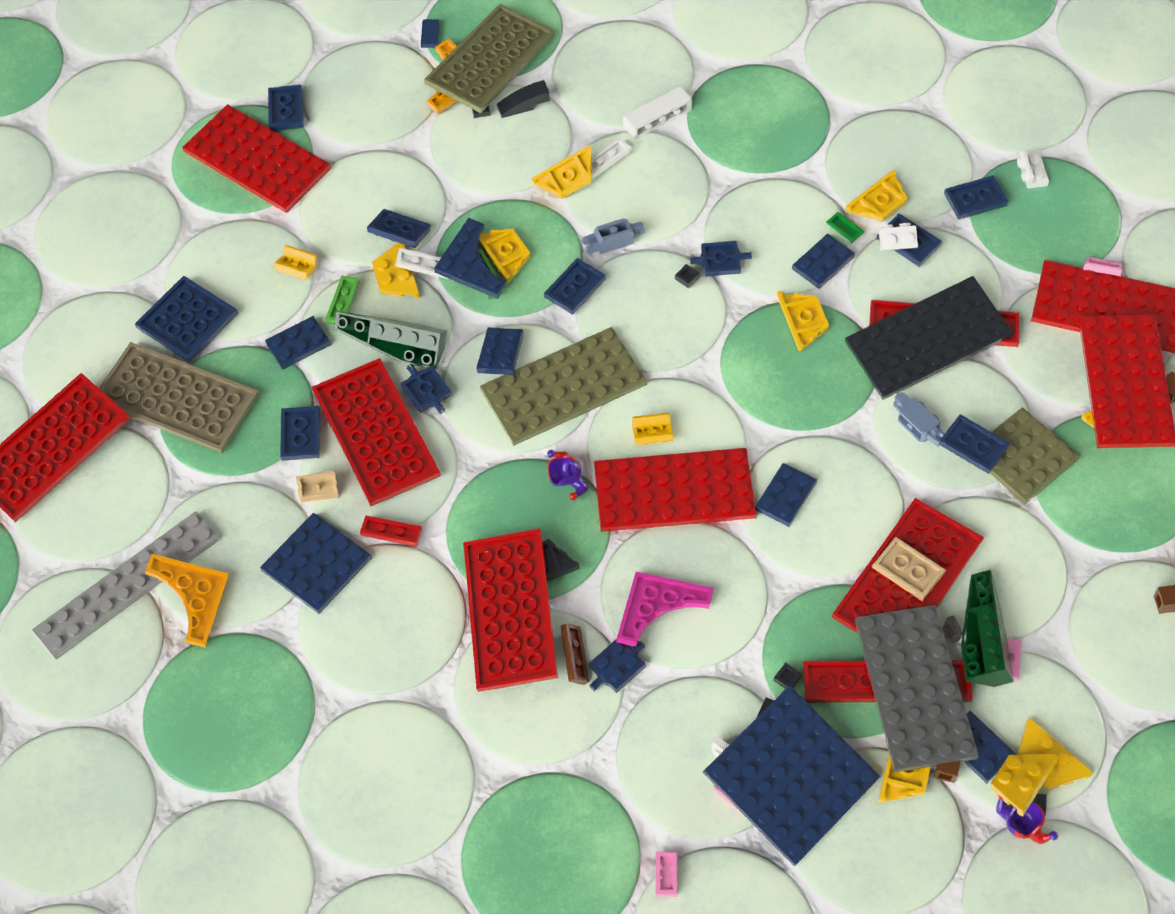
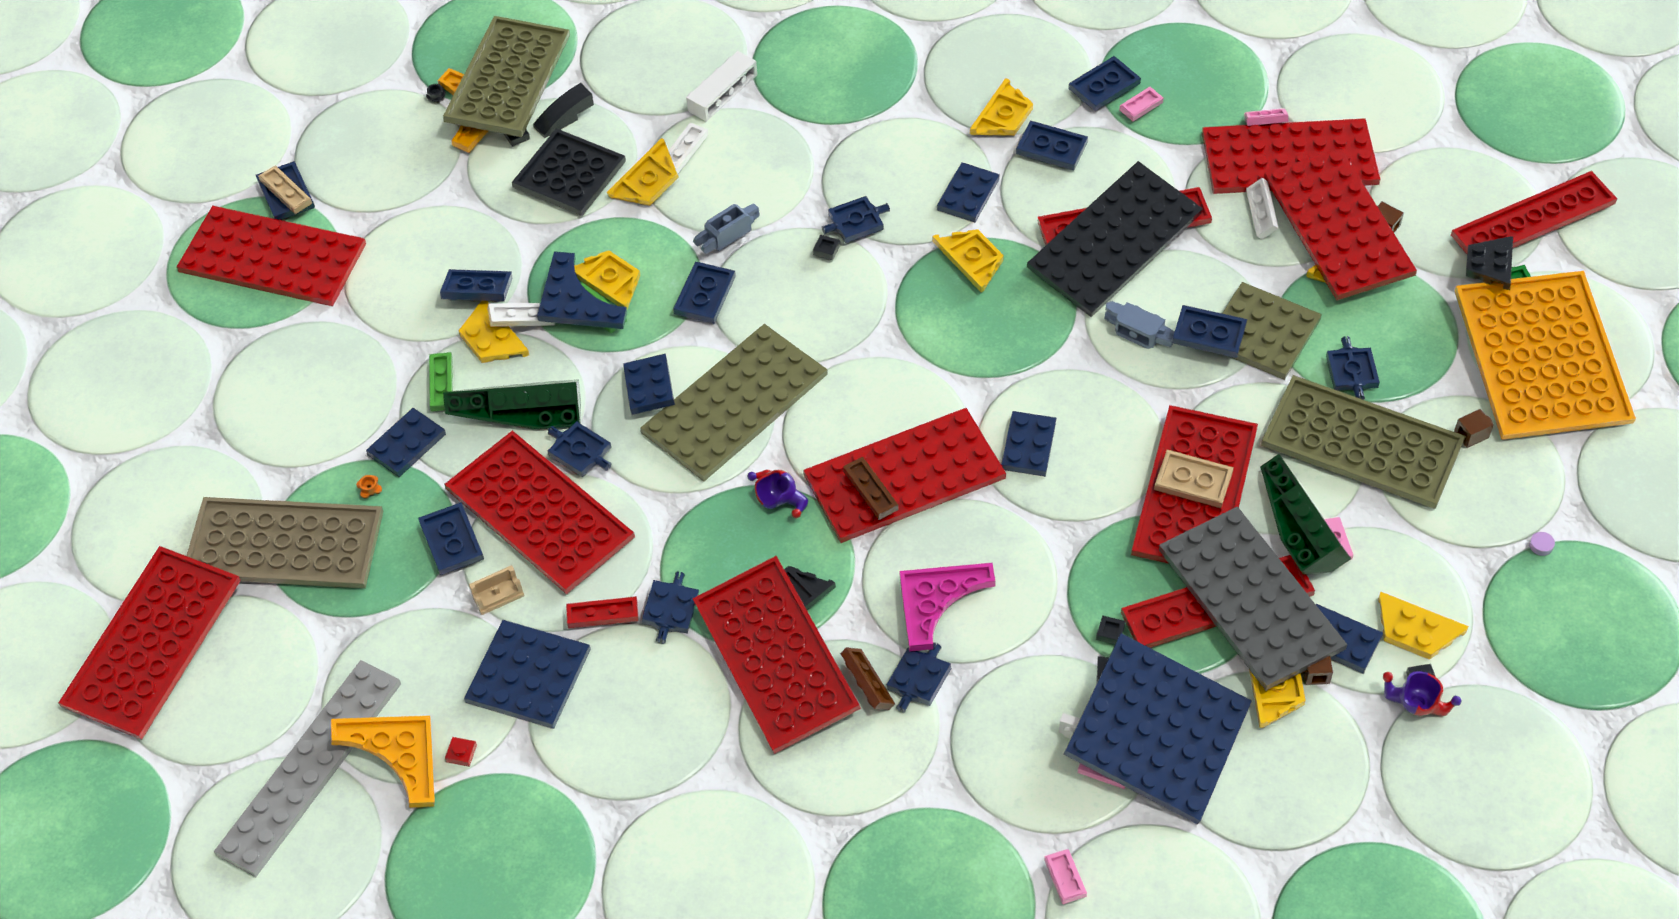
camera: 20 degrees left, 5 degrees down
dark blue plate [135,275,238,363] -> none
yellow bracket [274,245,317,279] -> none
dark blue tile [420,19,440,48] -> none
yellow bracket [632,413,673,445] -> none
green tile [826,212,865,243] -> none
white bracket [877,223,918,251] -> none
clear smoke plate [943,615,963,644] -> none
yellow wing [991,754,1058,816] -> none
white bracket [1017,150,1049,188] -> none
none -> tan tile [258,165,312,214]
none -> orange plate [356,475,382,498]
none -> black plate [426,84,446,102]
none -> red plate [445,737,477,767]
none -> black plate [512,128,626,216]
none -> dark blue plate [642,571,699,644]
none -> reddish brown plate [843,457,898,520]
none -> bright pink plate [1119,87,1164,121]
none -> white plate [1246,178,1279,239]
none -> olive plate [1261,375,1465,509]
none -> dark blue plate [1326,336,1380,400]

